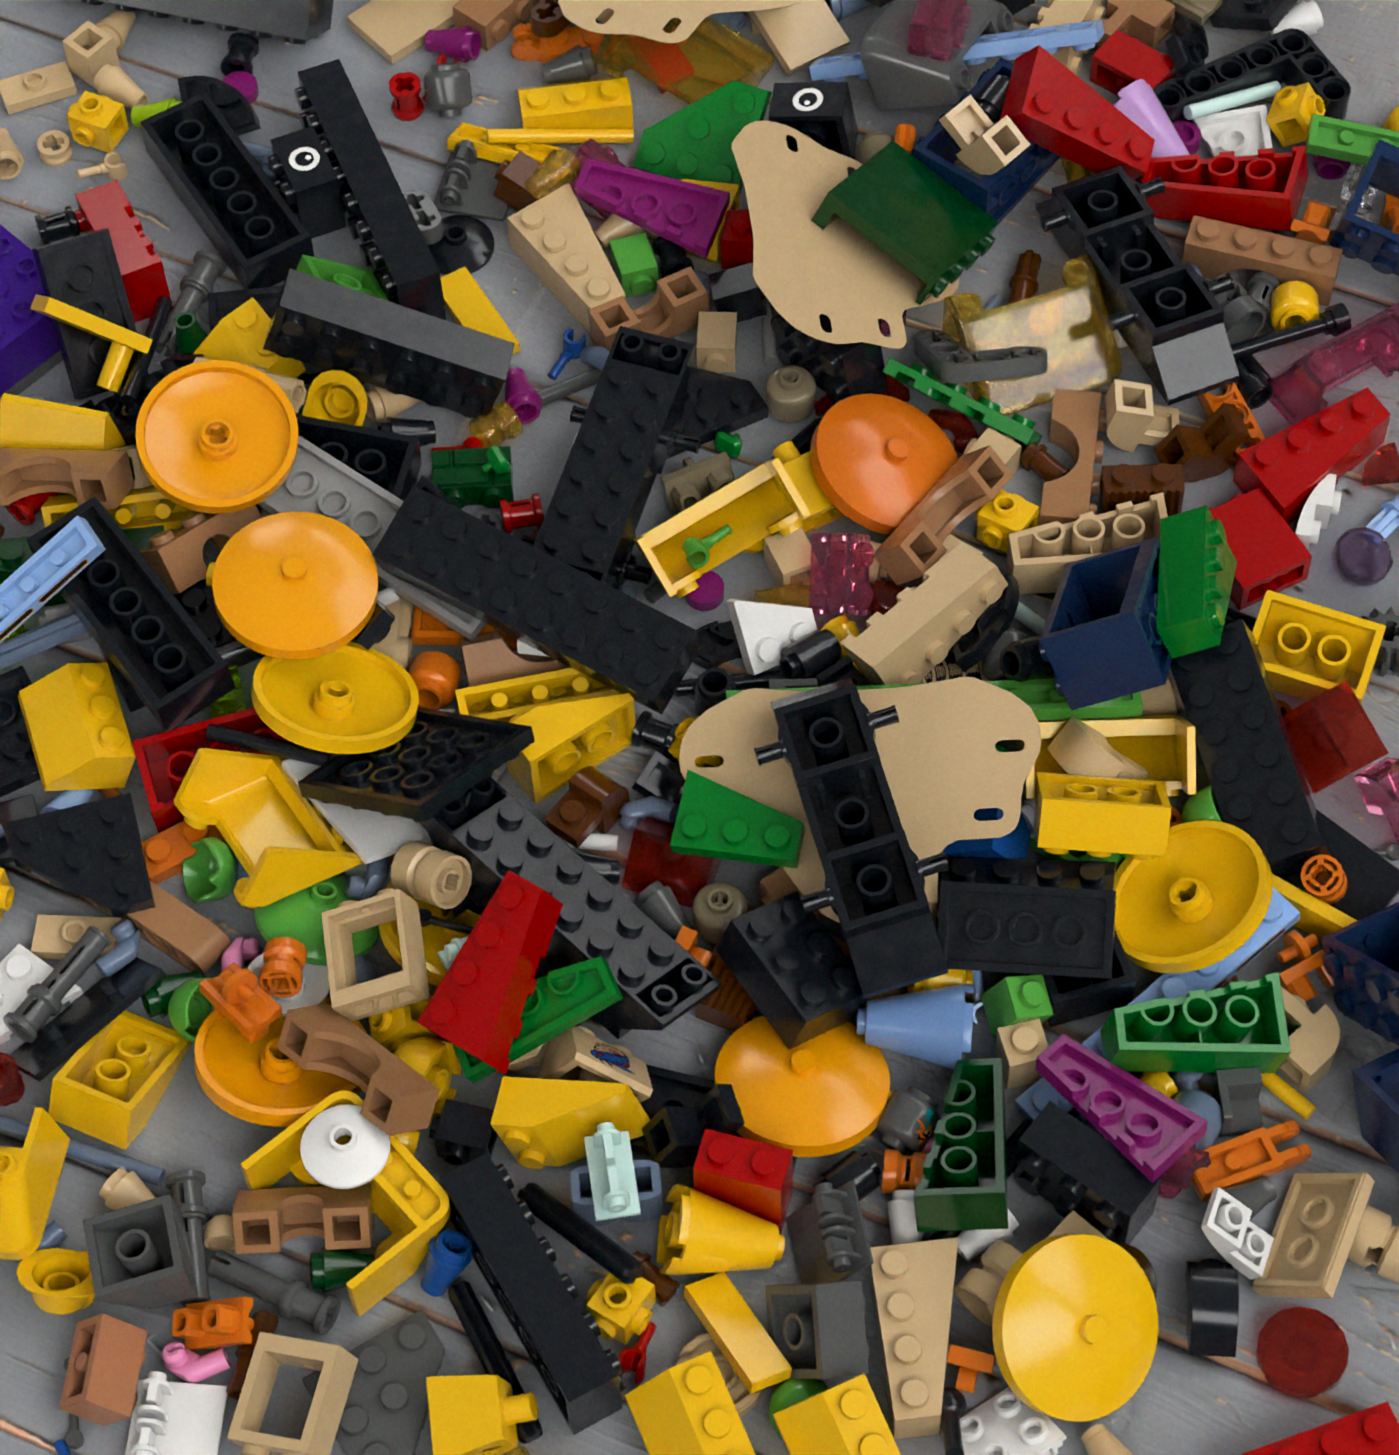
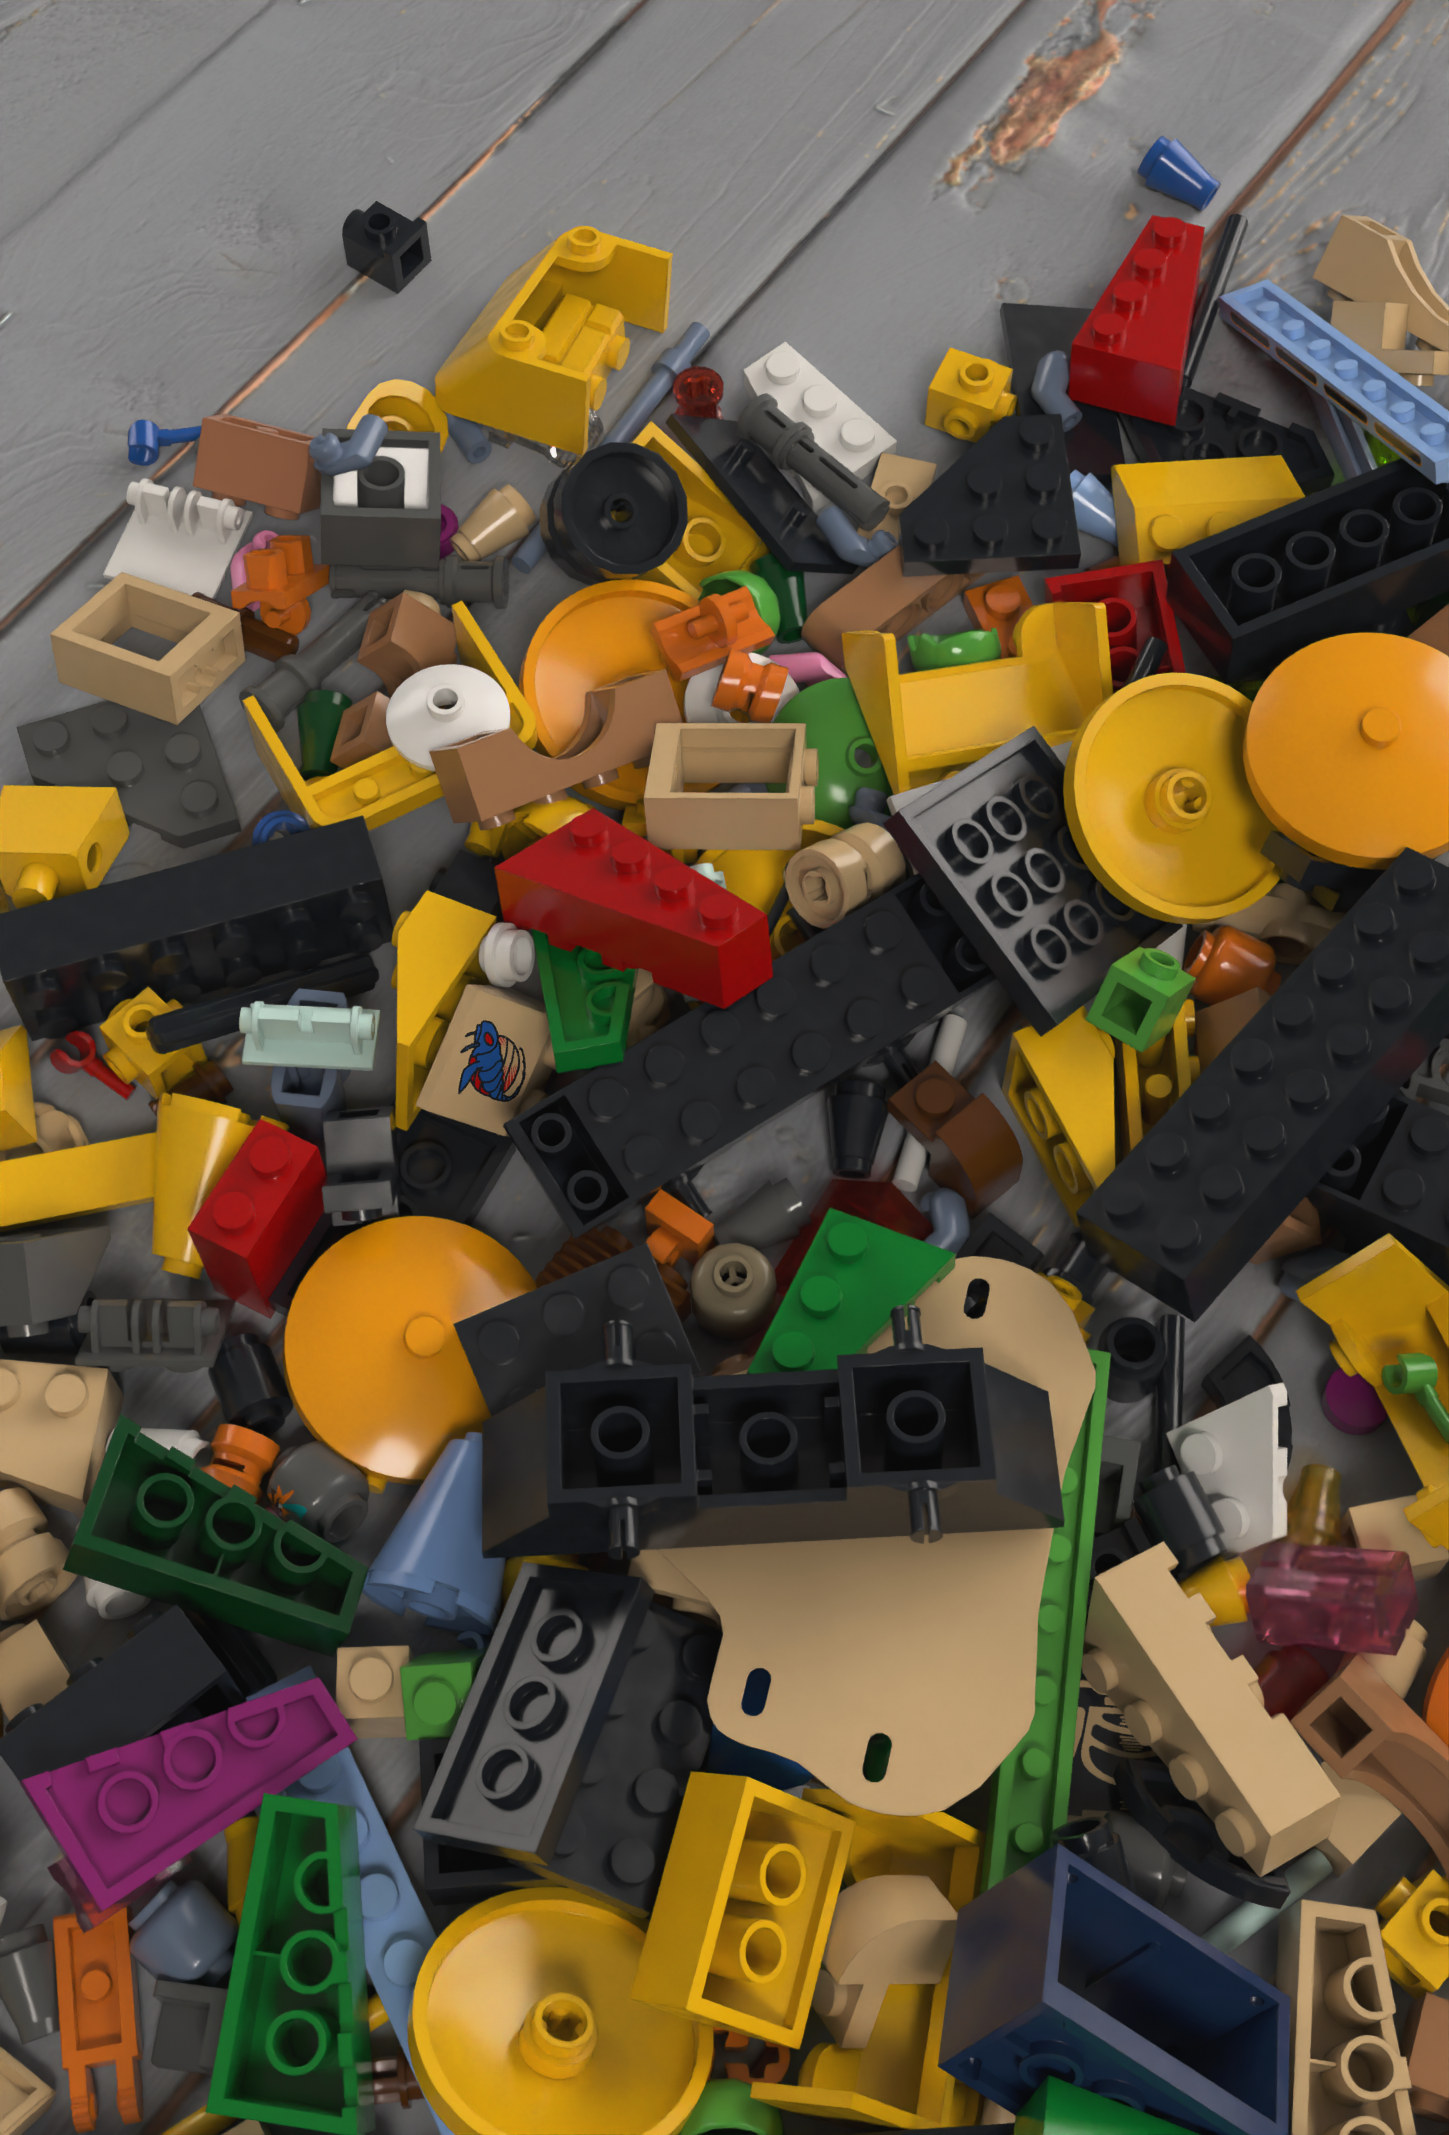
camera: 100 degrees right, 5 degrees up
none -> sand blue arm [308,414,388,476]
none -> white plate [479,922,535,988]
none -> black wheel [539,442,688,586]
none -> bright green brick [1085,947,1196,1053]

